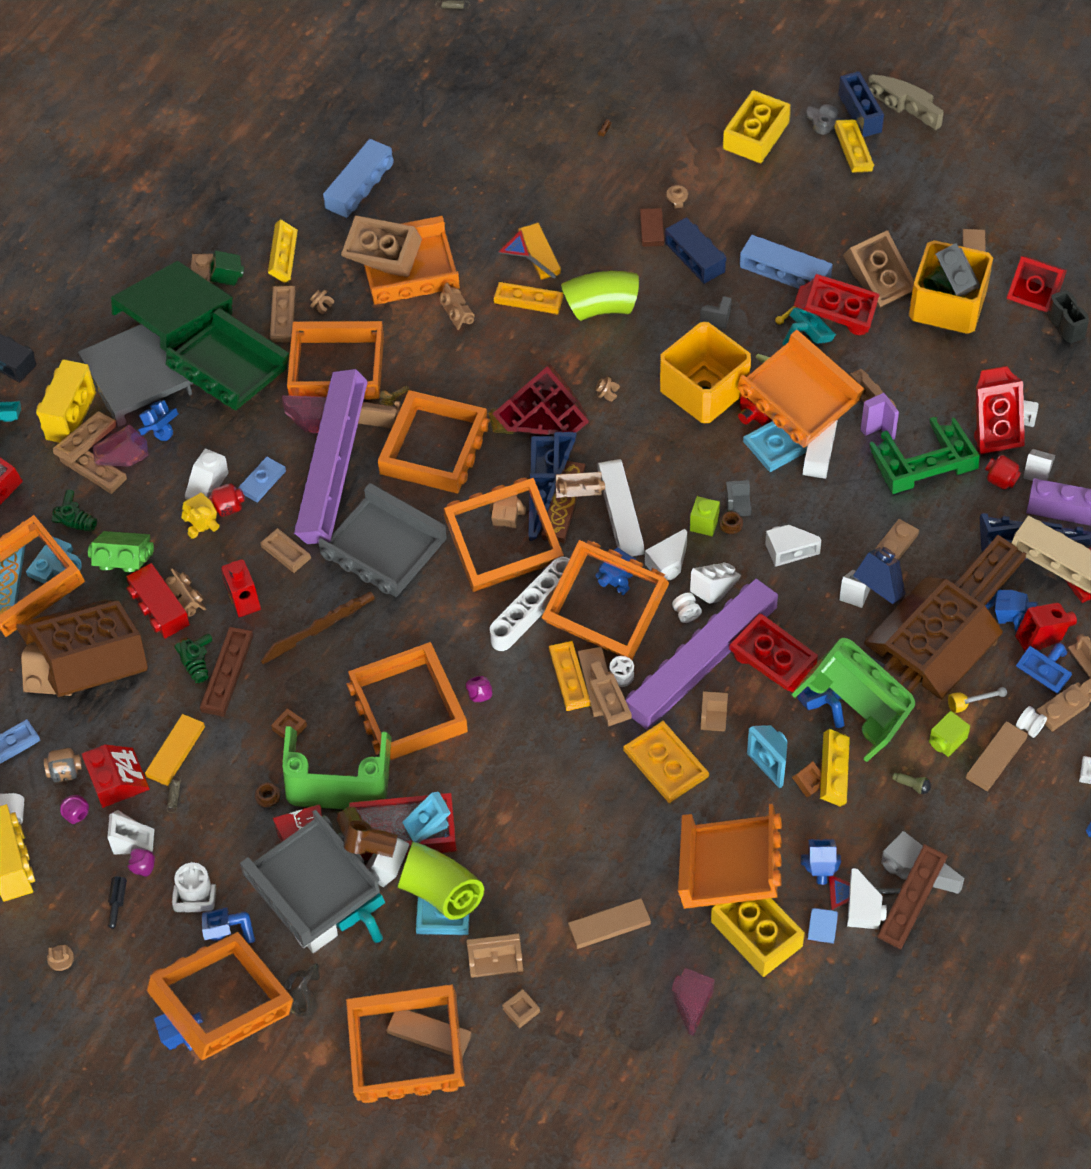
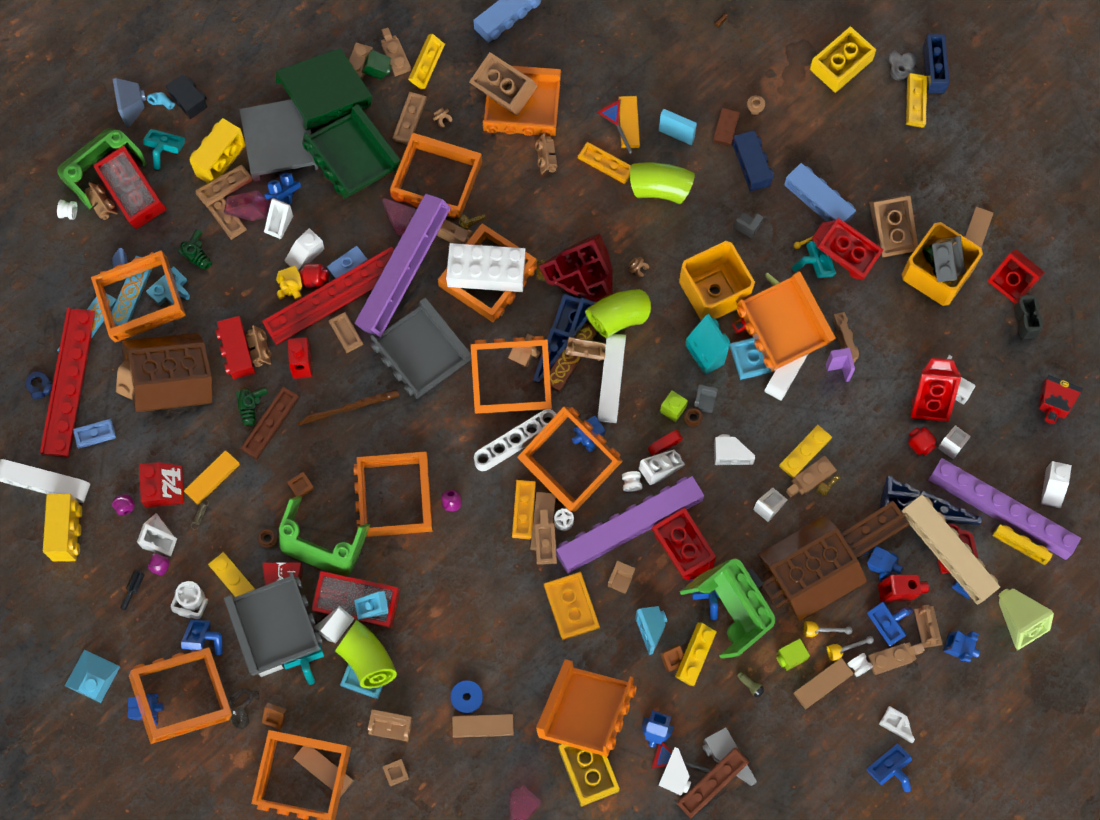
camera: 15 degrees right, 15 degrees up
medium nougat head [44,748,82,783] -> none
medium nougat plate [47,945,74,971] -> none
bright green brick [88,531,154,572] -> none
reddish brown piece [337,807,398,858] -> none
white slope [645,529,687,580] -> none
medium blue slope [808,908,838,943] -> none
dark blue slope [853,547,906,604] -> none
dark tan slope [868,75,944,130] -> none
green wedge [870,417,980,494] -> none
none -> medium azure slope [65,650,120,703]
none -> yellow plate [208,552,255,597]
none -> red plate [262,247,394,345]
none -> dark orange plate [262,703,287,729]
none -> white slope [264,198,293,239]
none -> medium nougat hinge [381,27,412,76]
none -> white brick [446,243,526,292]
none -> blue piece [451,680,483,714]
none -> lime brick [585,289,651,339]
none -> red beam [647,430,683,456]
none -> medium azure tile [659,109,697,145]
none -> teal slope [685,314,730,376]
none -> yellow plate [779,425,832,479]
none -> clear yellow hand [817,474,841,495]
none -> hinge [827,636,874,661]

